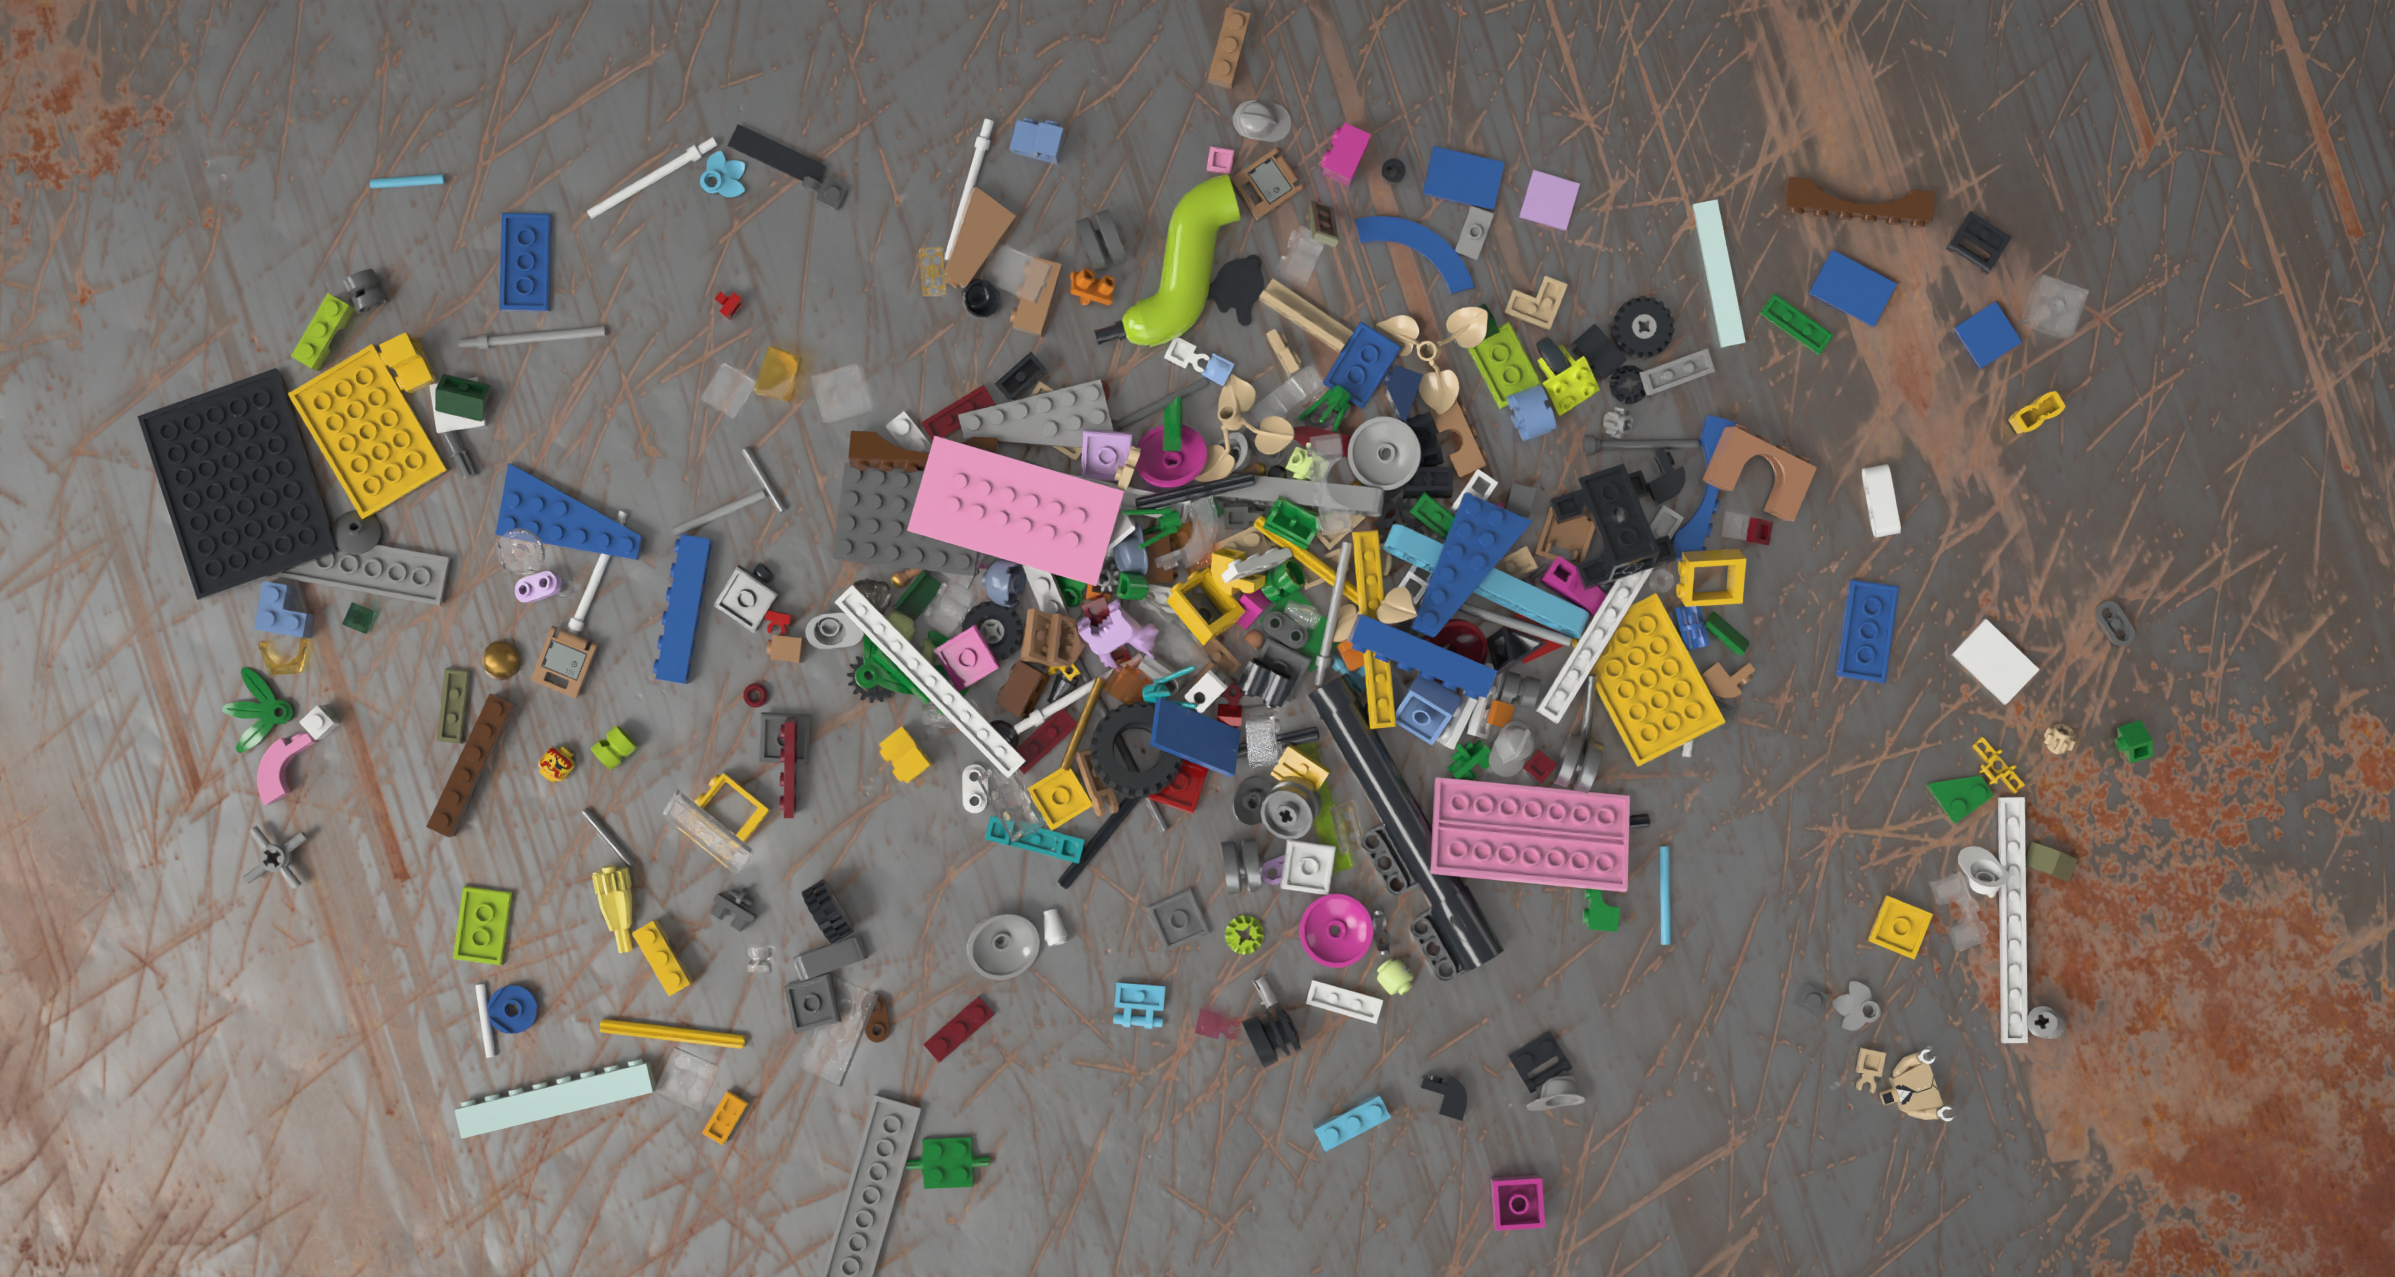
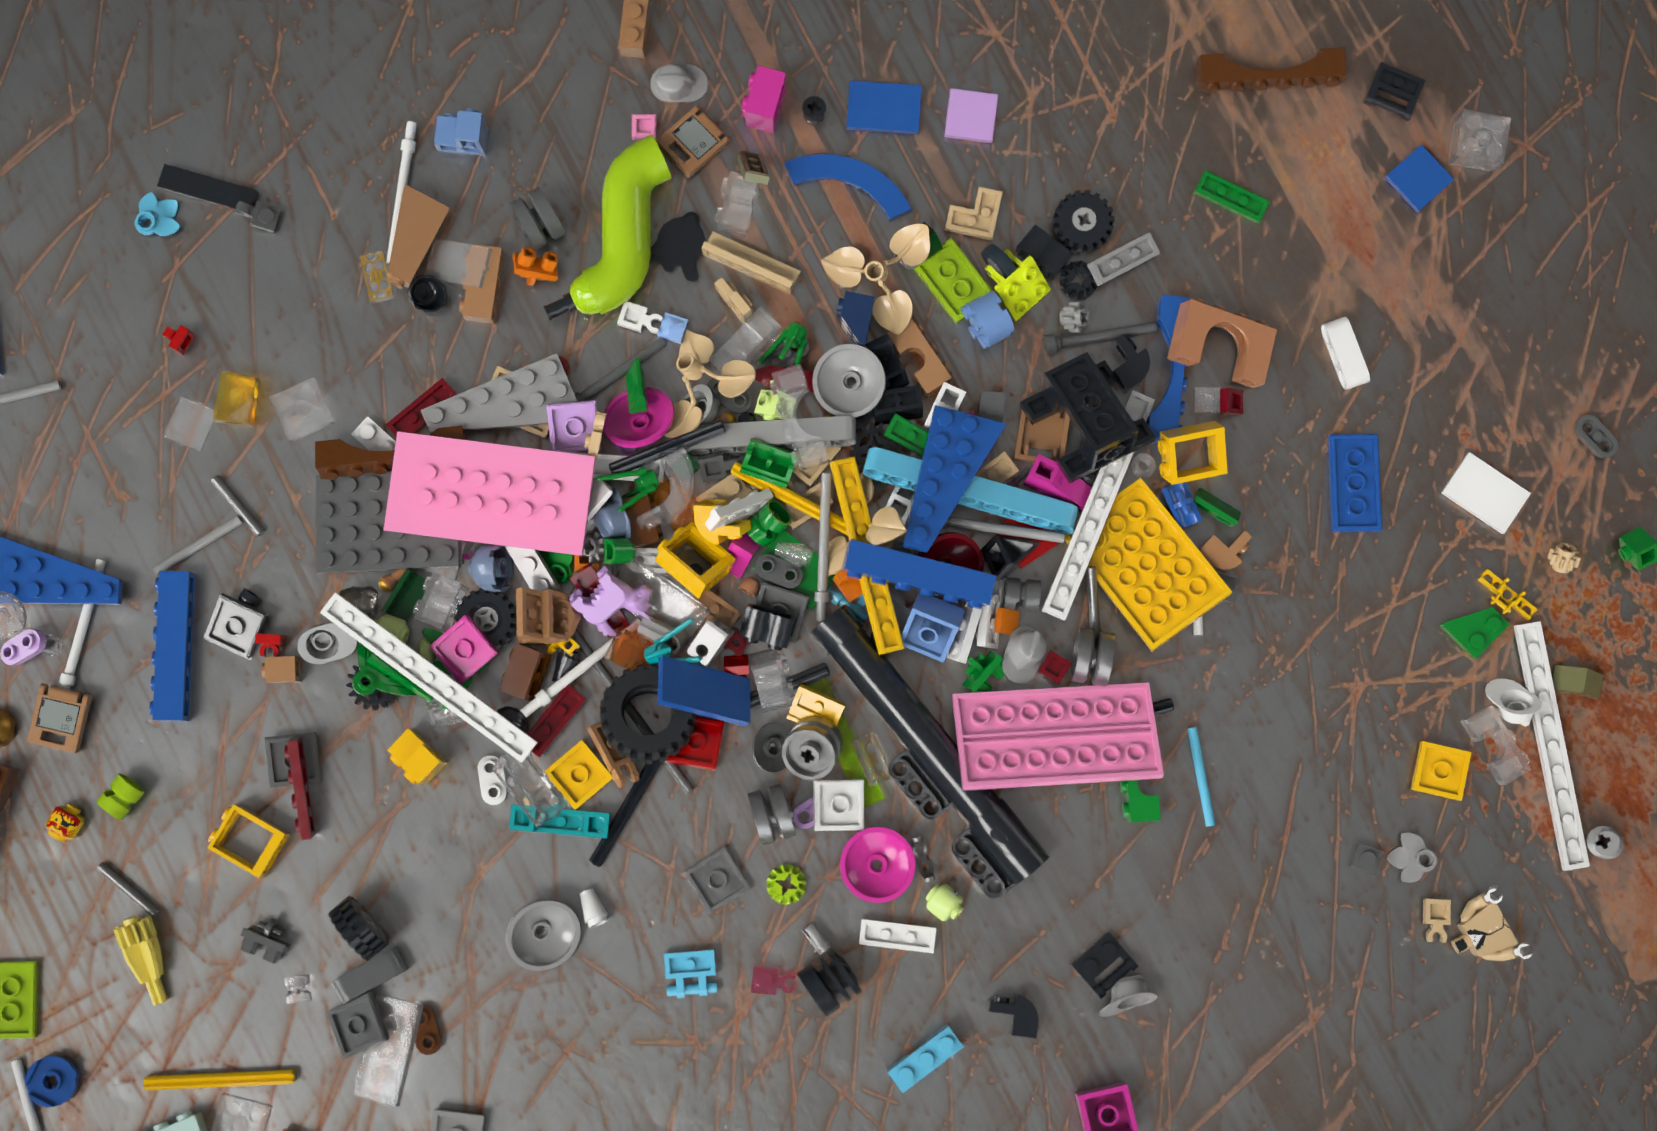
camera: 15 degrees left, 5 degrees down
white bar [587,137,718,219] -> none
yellow arch [632,919,694,997] -> none
clear tile [662,789,754,875] -> none
dark red plate [743,683,768,708] -> none
dark red plate [923,996,995,1063] -> none
black brick [995,352,1047,402] -> none
pearl gold bar [1060,677,1106,771] -> none
blue tile [1322,322,1402,409] -> none
light grey plate [1455,206,1494,261] -> none
light aqua tile [1692,199,1746,348] -> none
blue tile [1808,250,1897,328] -> none
yellow brick [2008,391,2065,434] -> none

